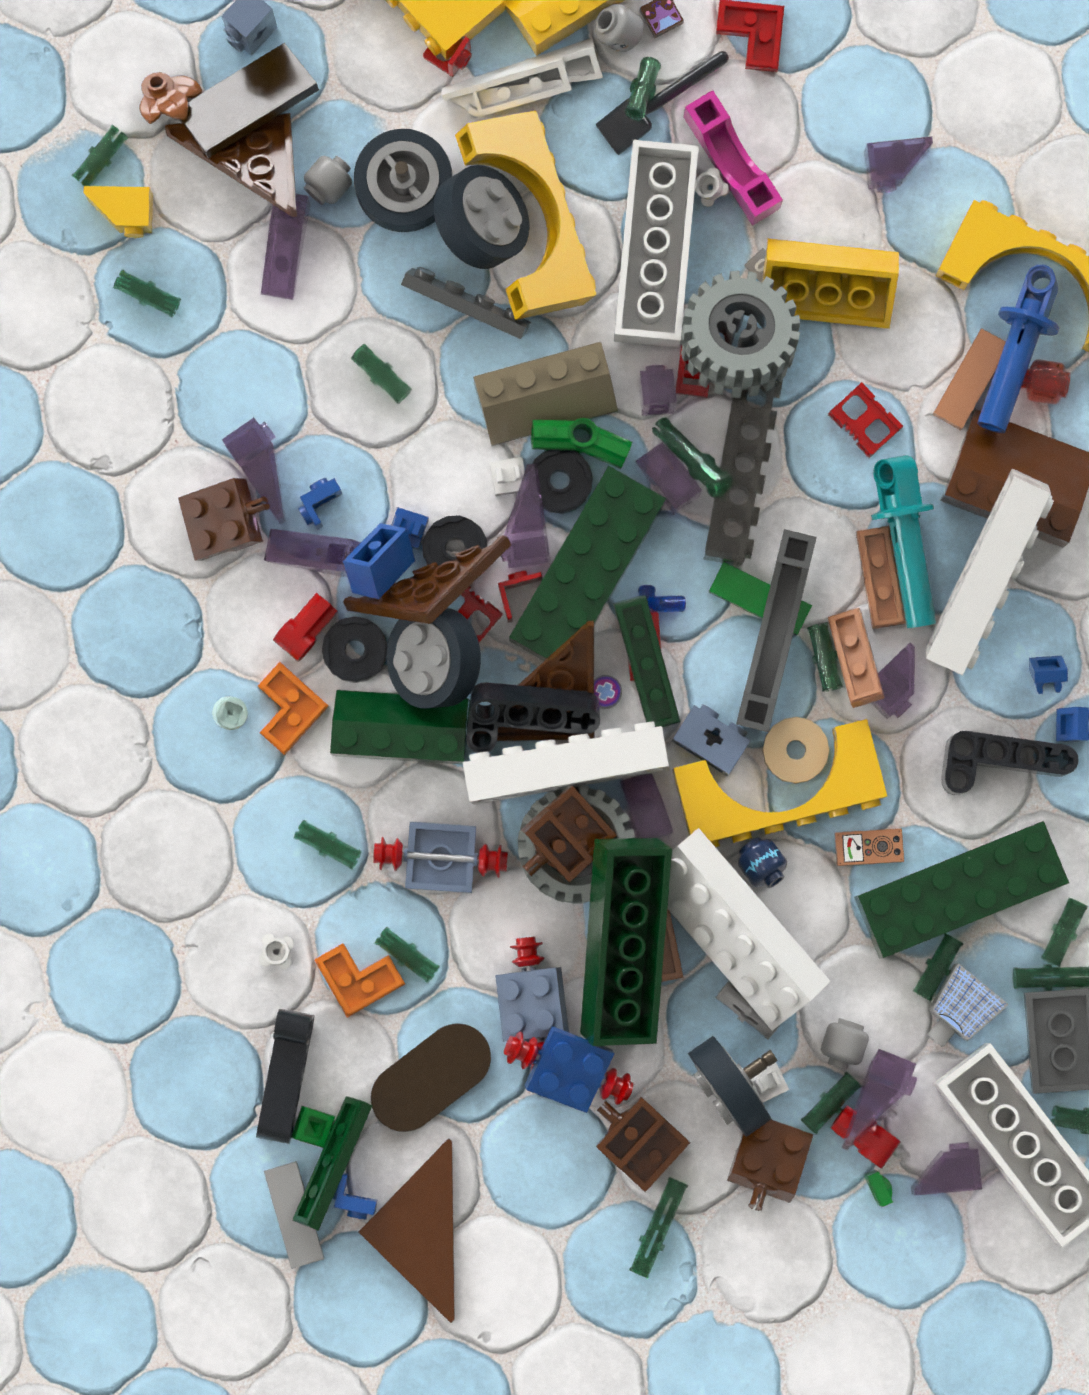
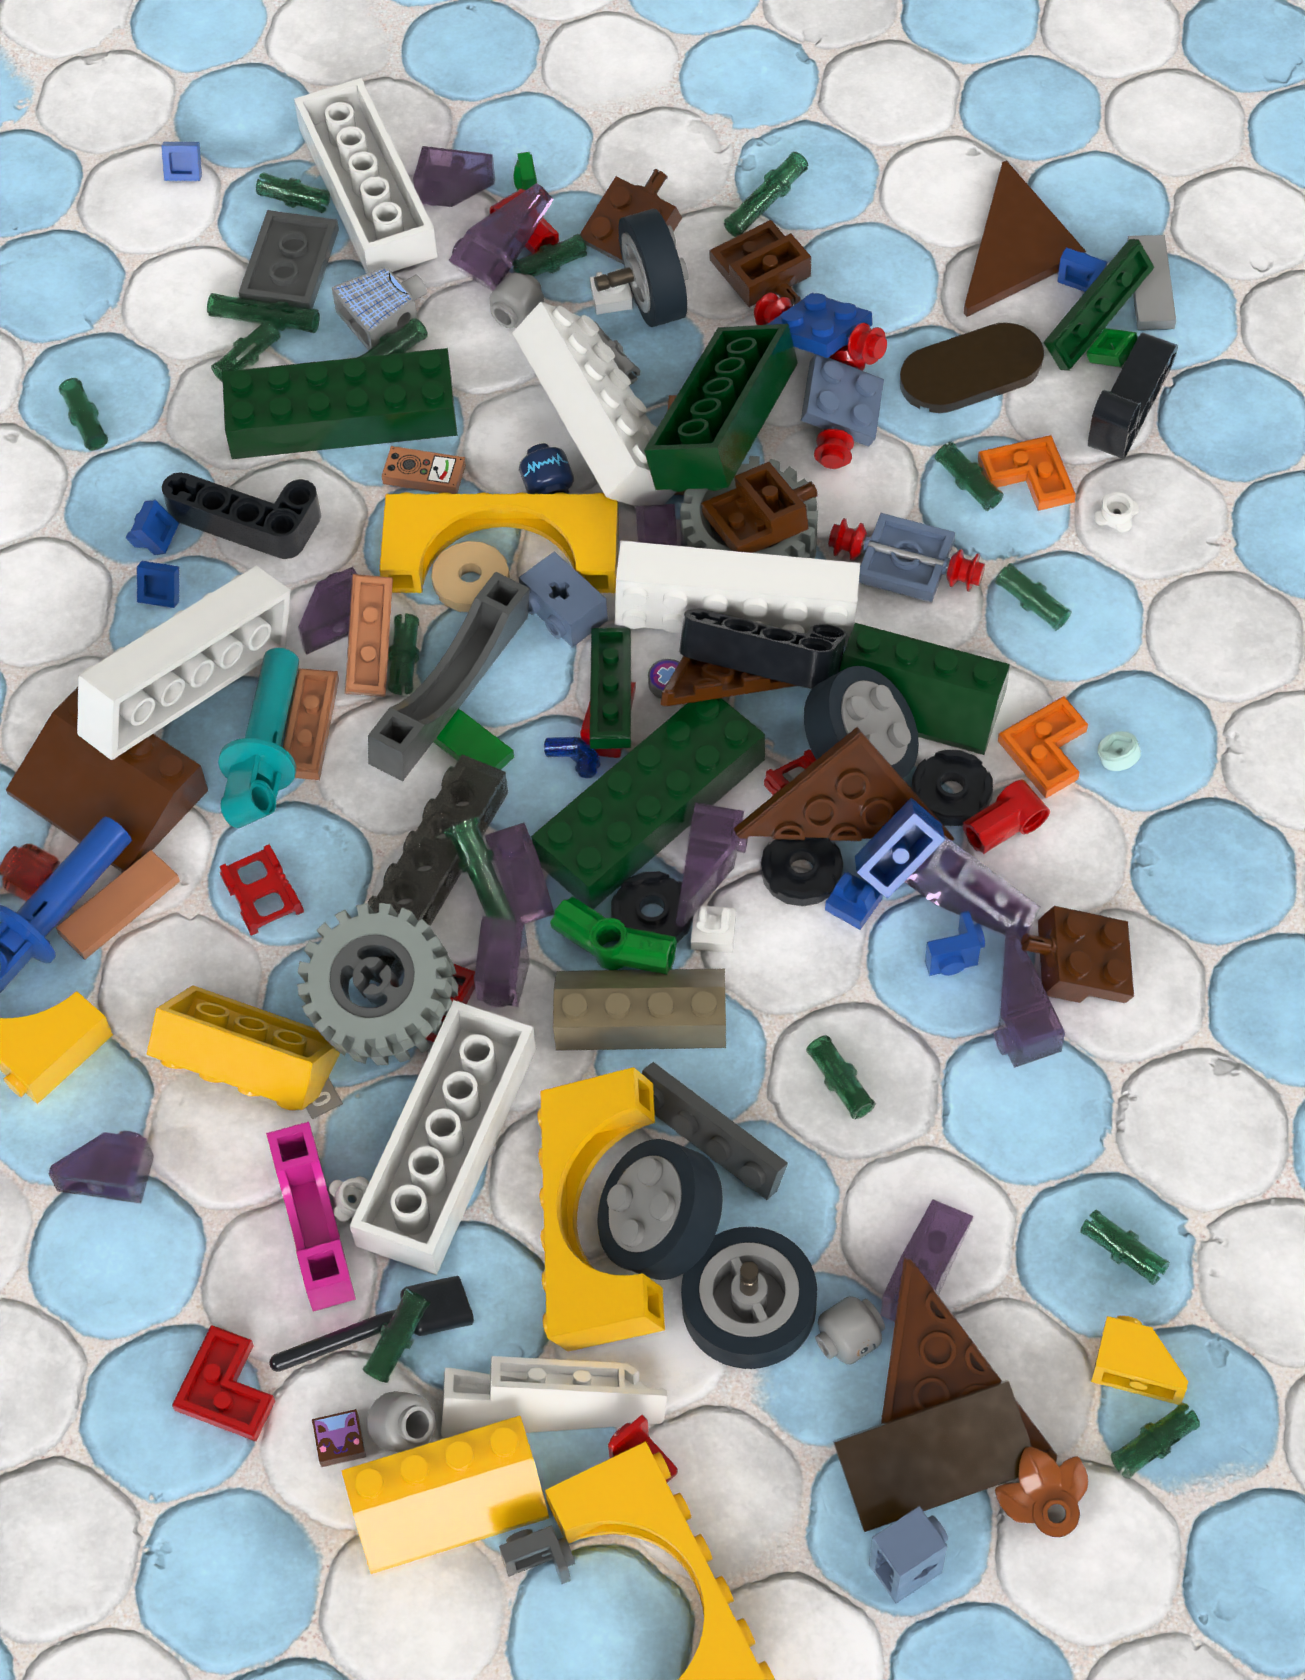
camera: 160 degrees left, 25 degrees down
red bracket [498,570,543,623] -> none

